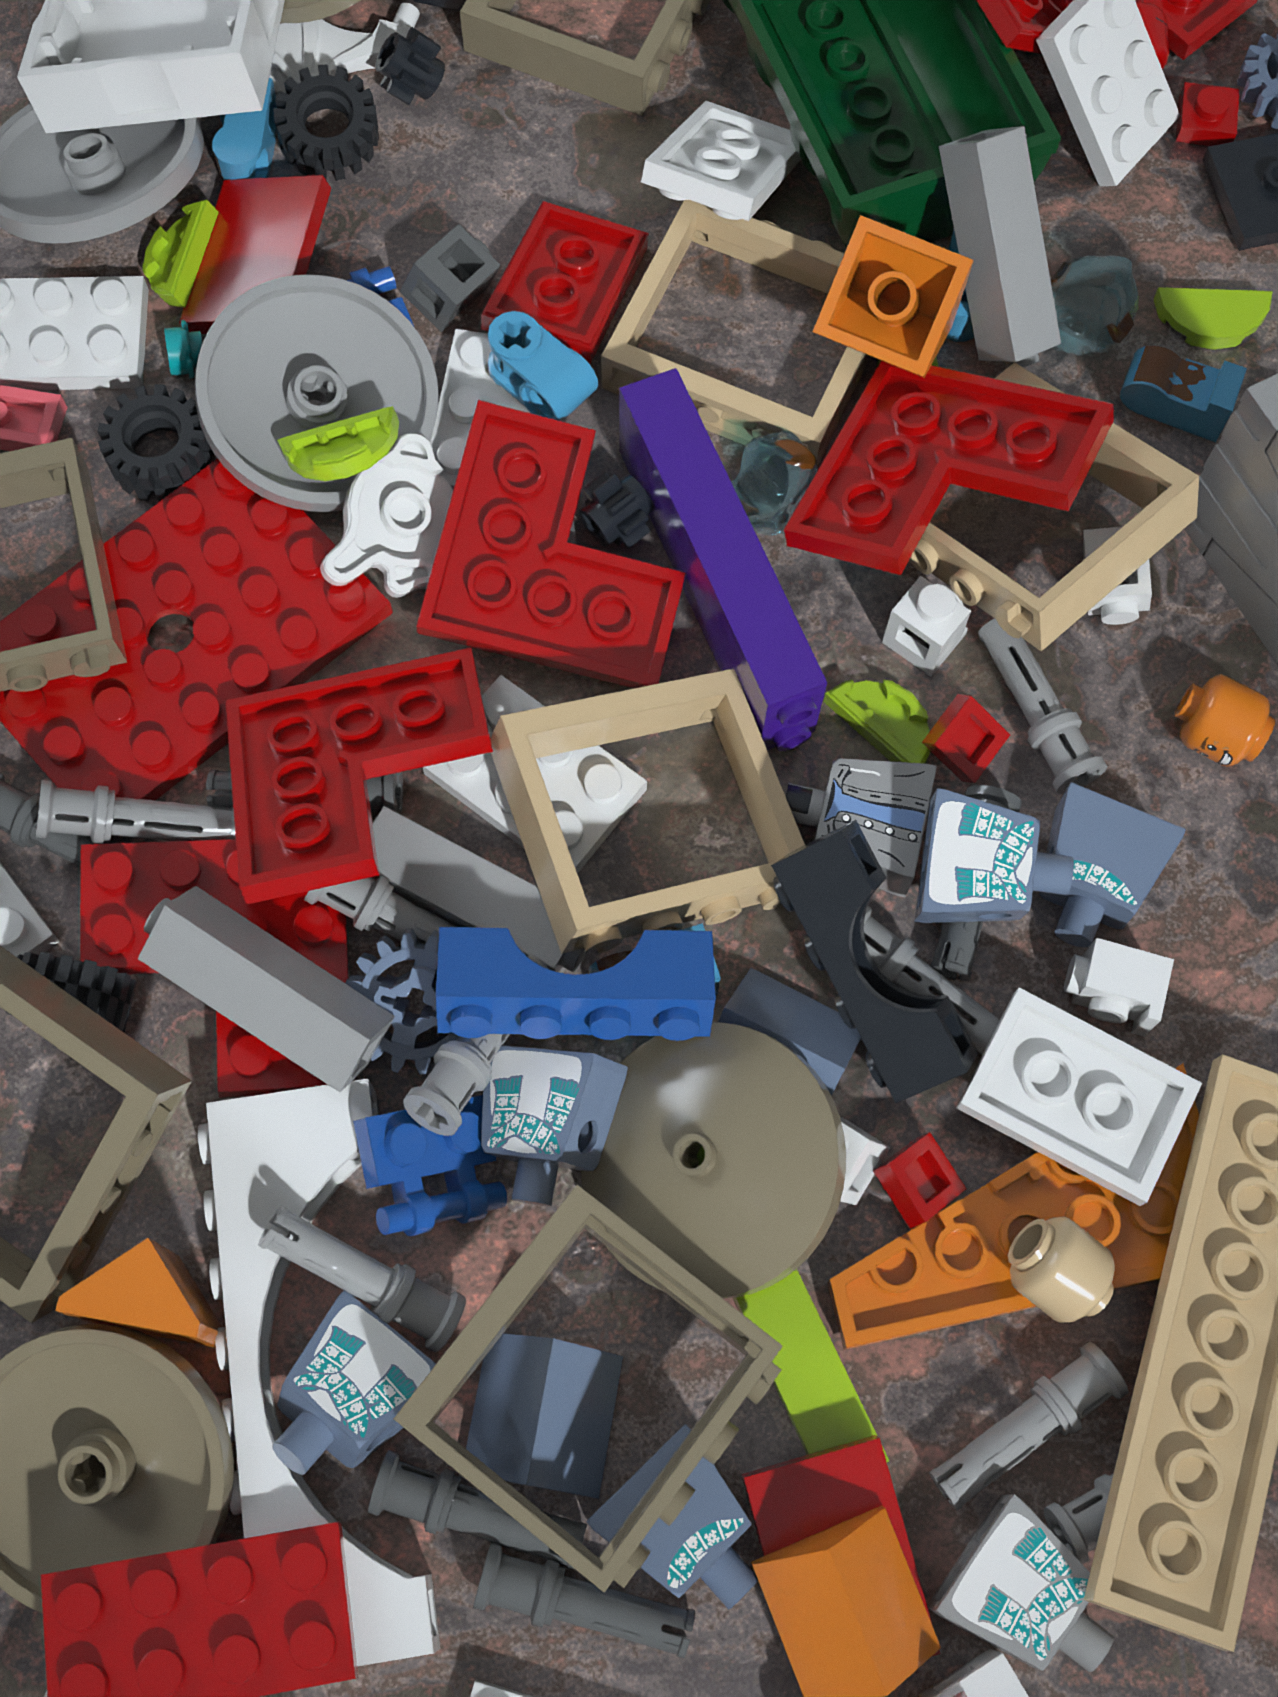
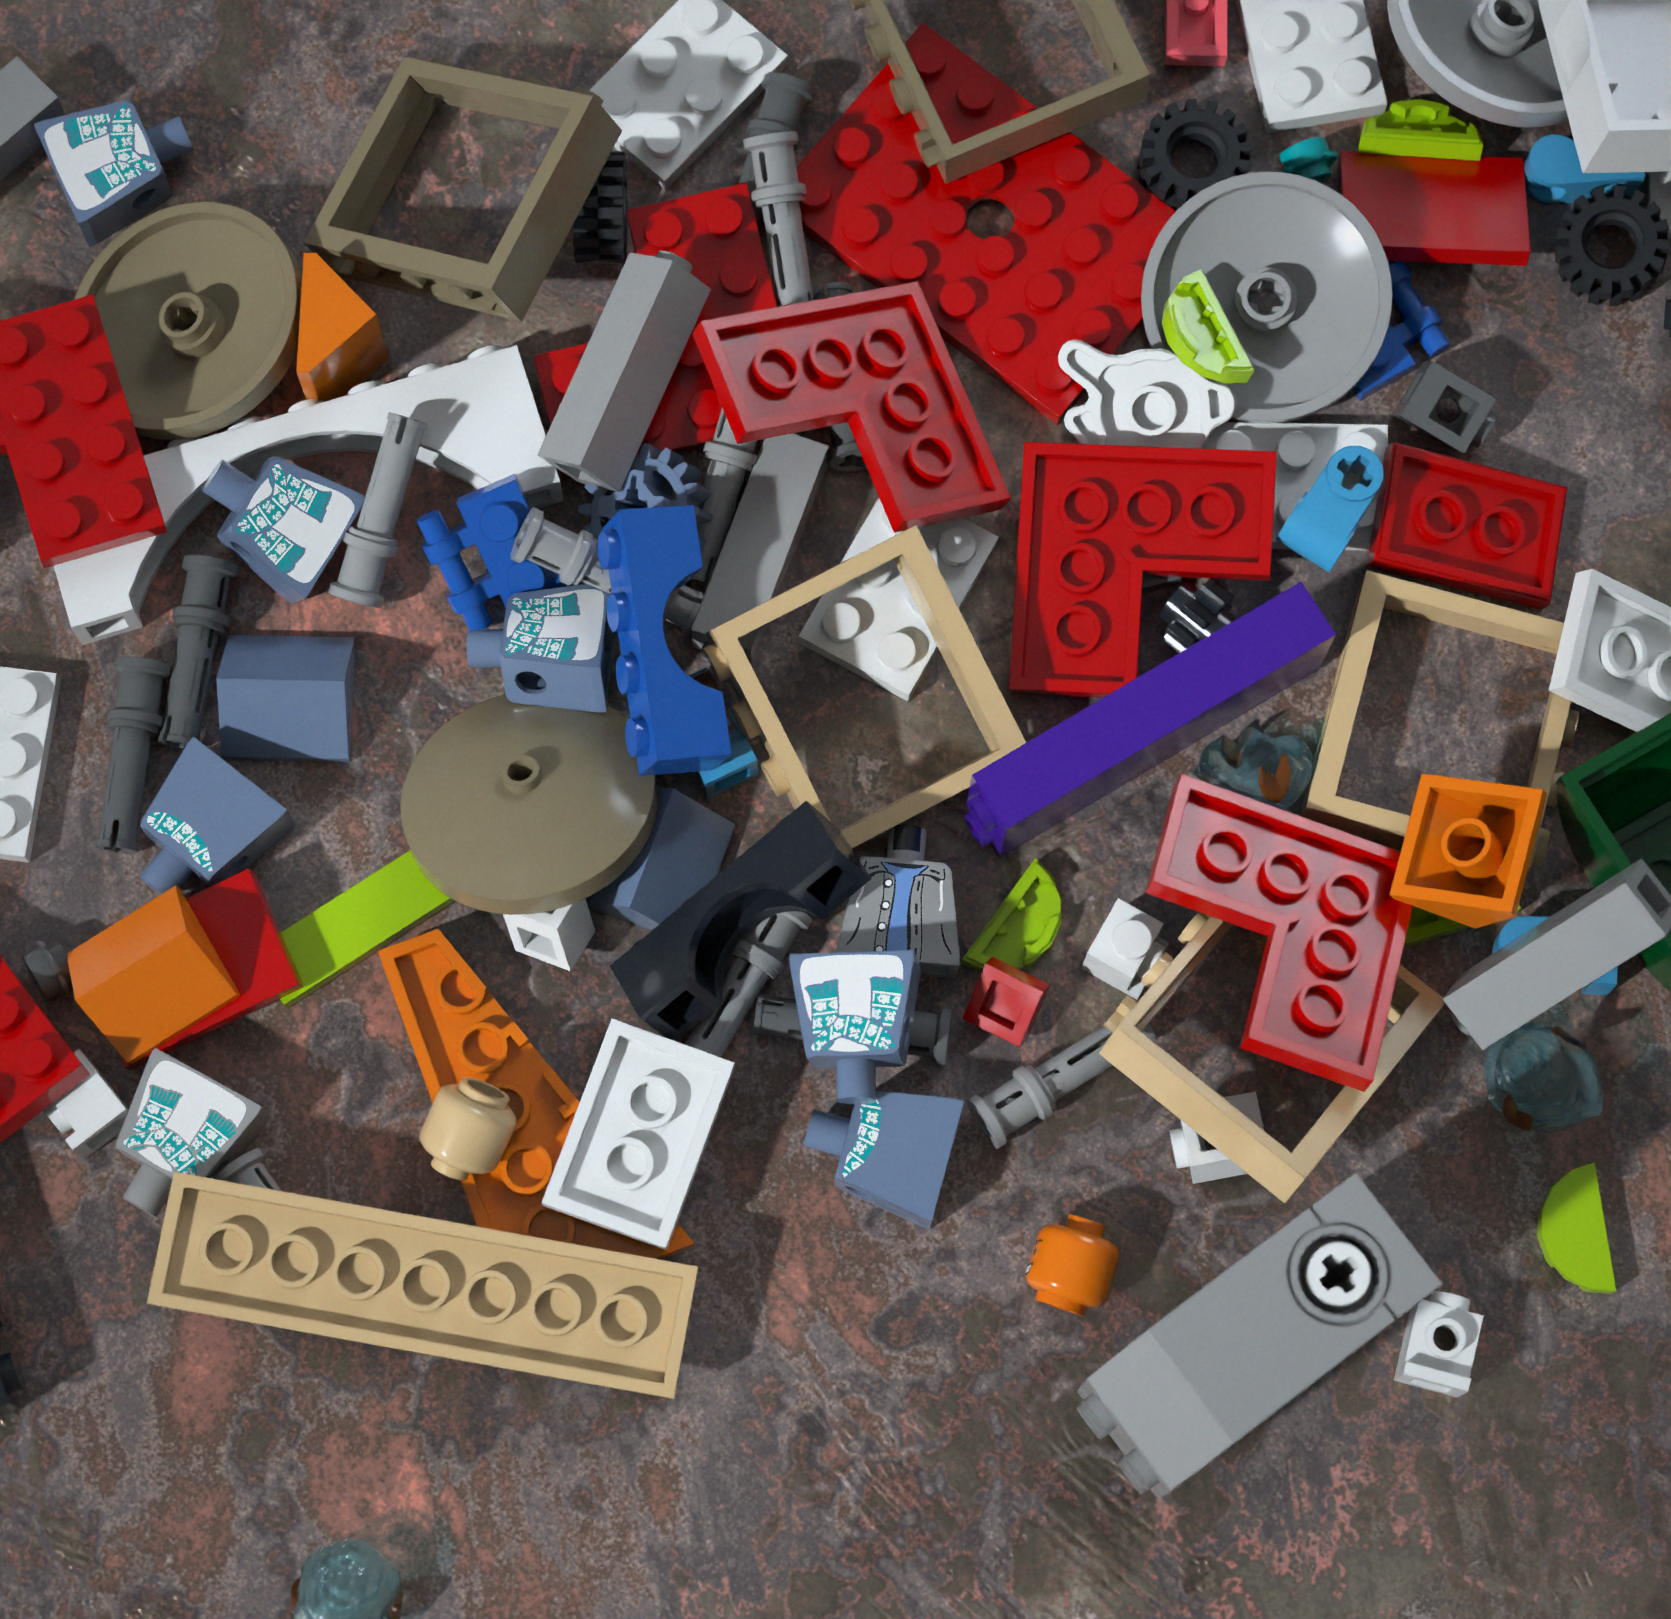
camera: 80 degrees right, 5 degrees up
dark tan window [393,1185,783,1593] -> none
red plate [873,1132,967,1228] -> none
light grey pin [929,1341,1129,1511] -> none
white brick [1064,938,1174,1036] -> none
dark azure leg [1120,345,1247,442] -> none

